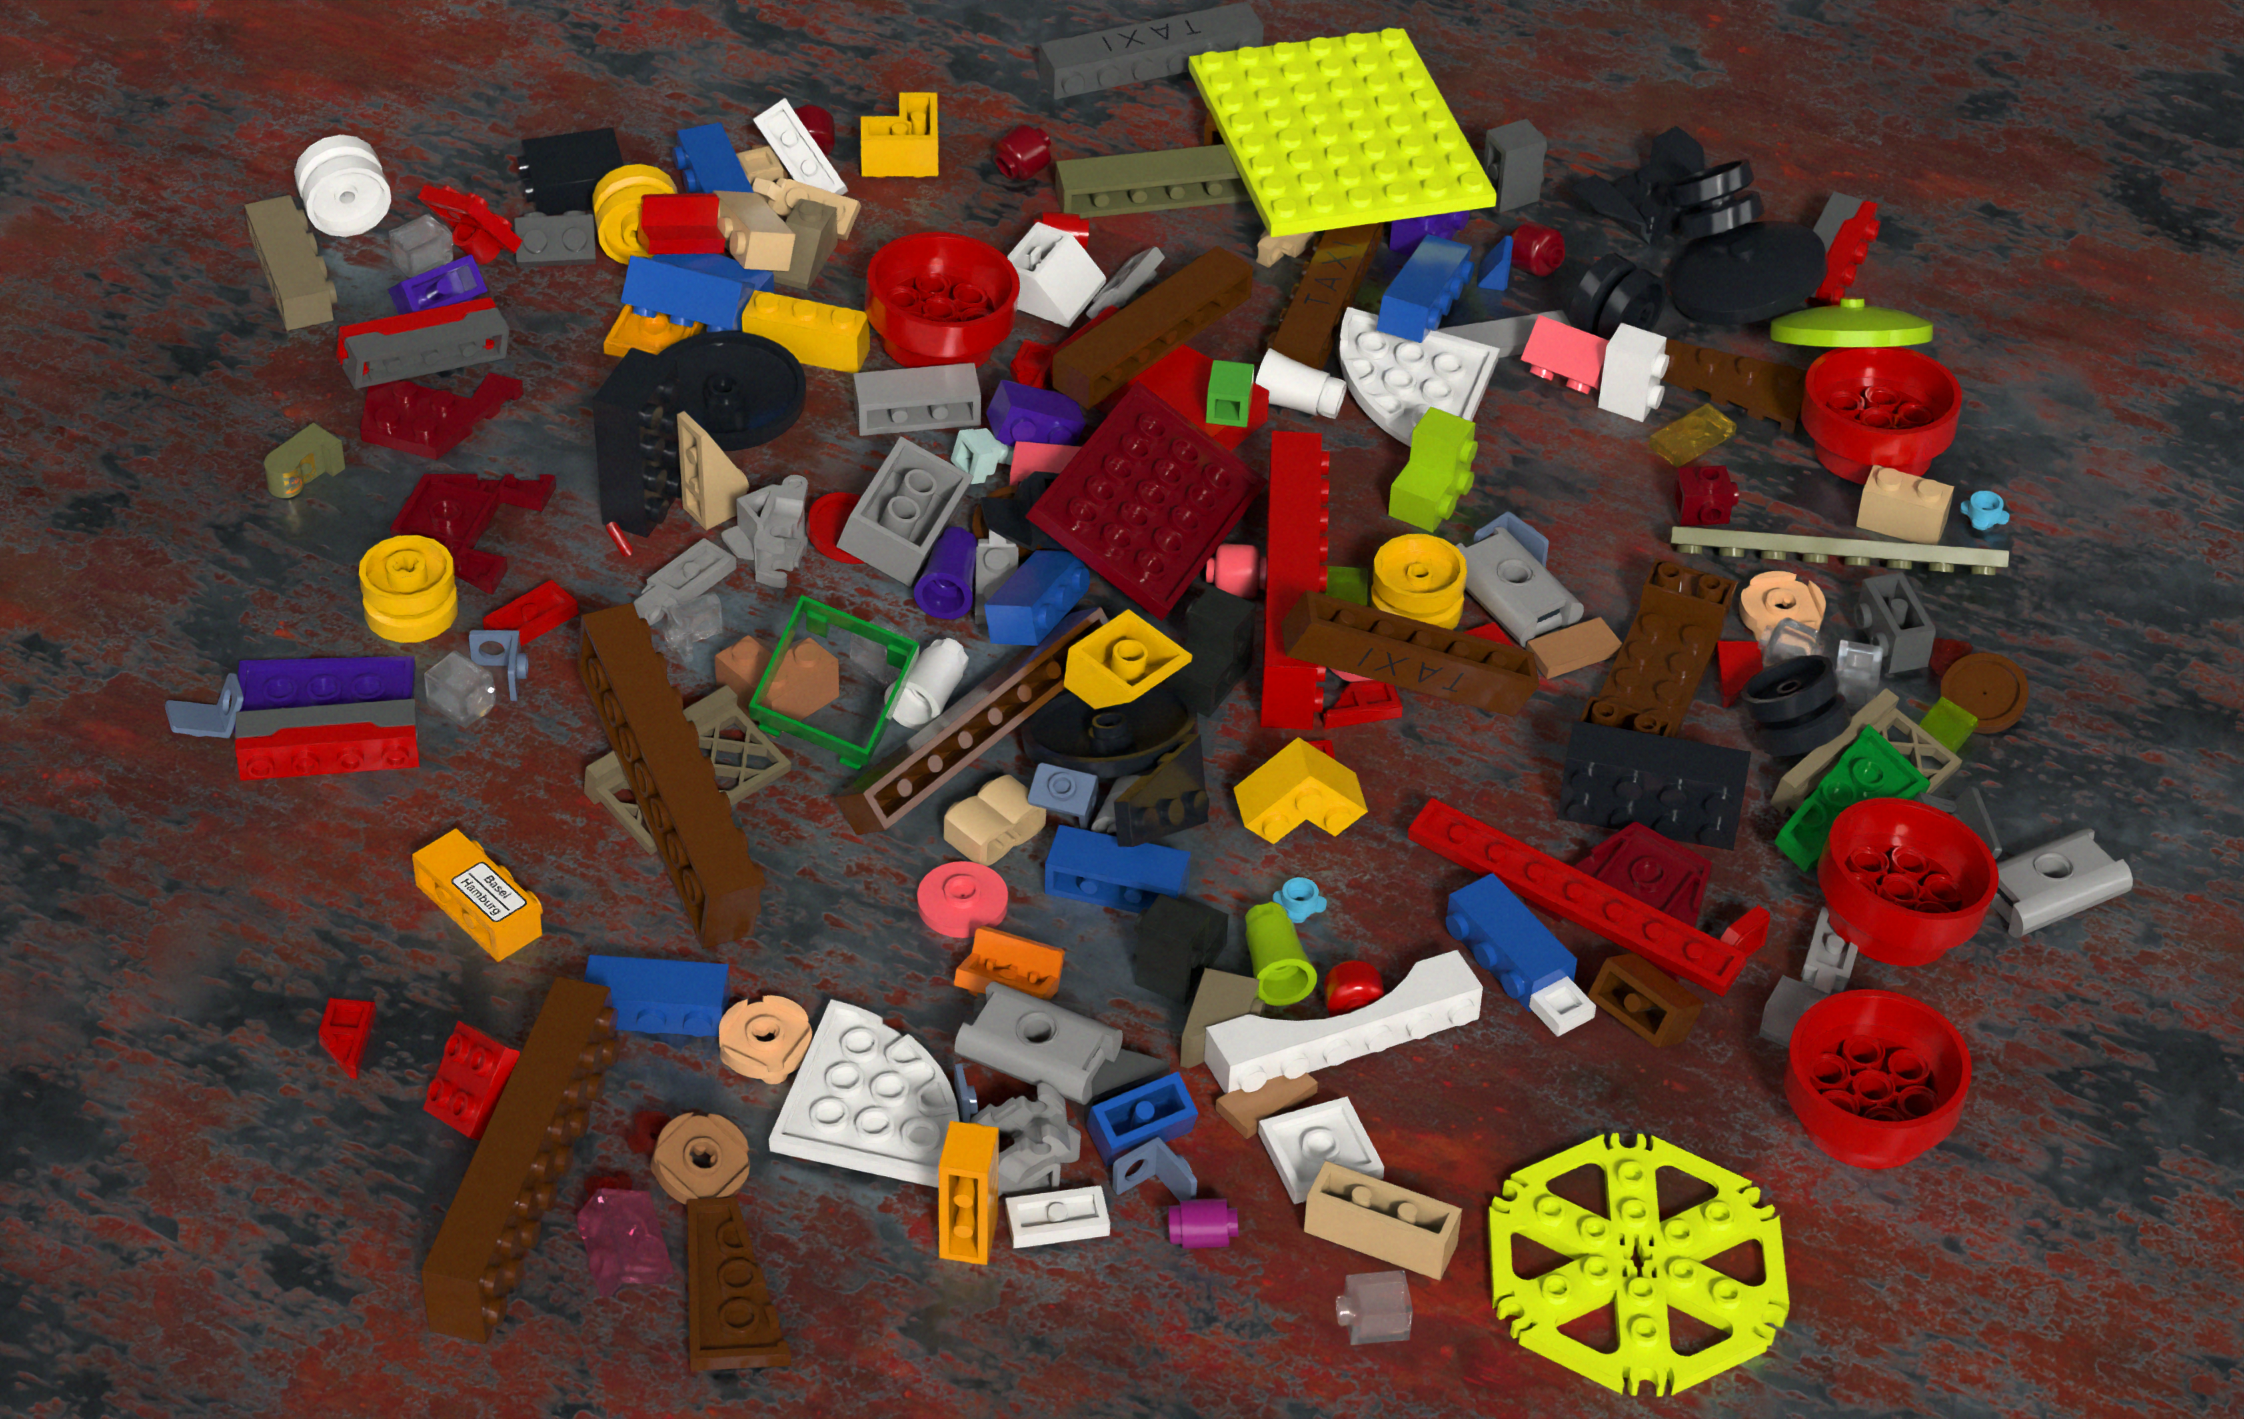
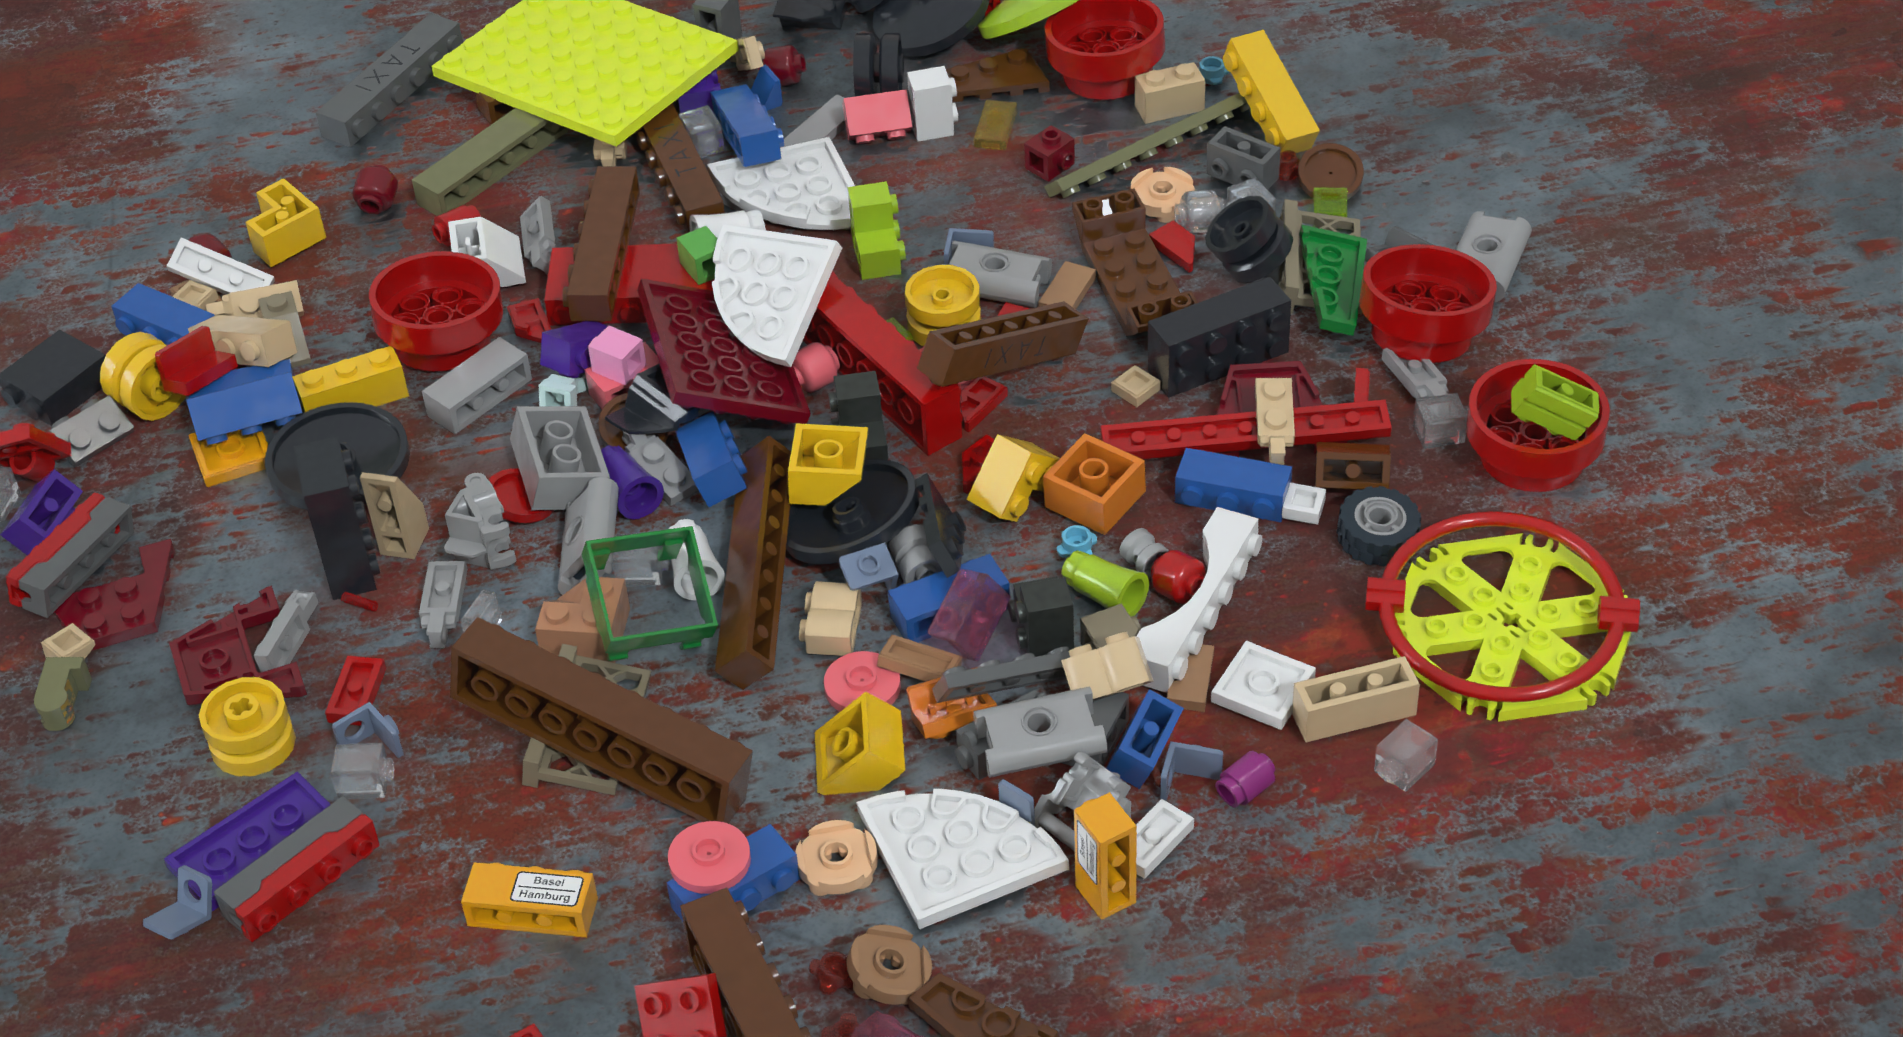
camera: 35 degrees left, 0 degrees up
none -> tan slope [41,623,95,659]
none -> light grey hinge [254,590,319,672]
none -> light grey piece [558,477,619,595]
none -> bright pink brick [588,326,646,385]
none -> coral piece [668,821,751,894]
none -> clear brick [678,105,725,158]
none -> white plate [712,225,842,367]
none -> tan hinge [730,36,765,71]
none -> yellow slope [815,692,905,795]
none -> medium nougat tile [877,634,963,681]
none -> clear pink bracket [928,569,1011,662]
none -> dark grey plate [932,647,1070,703]
none -> orange brick [1043,433,1146,535]
none -> tan brick [1061,632,1153,701]
none -> tan tile [1111,365,1161,407]
none -> light grey wheel [1119,528,1169,579]
none -> yellow brick [1223,30,1320,158]
none -> tan hinge [1255,378,1295,465]
none -> black wheel [1336,486,1421,566]
none -> red piece [1365,511,1640,703]
none -> lime brick [1511,364,1599,441]

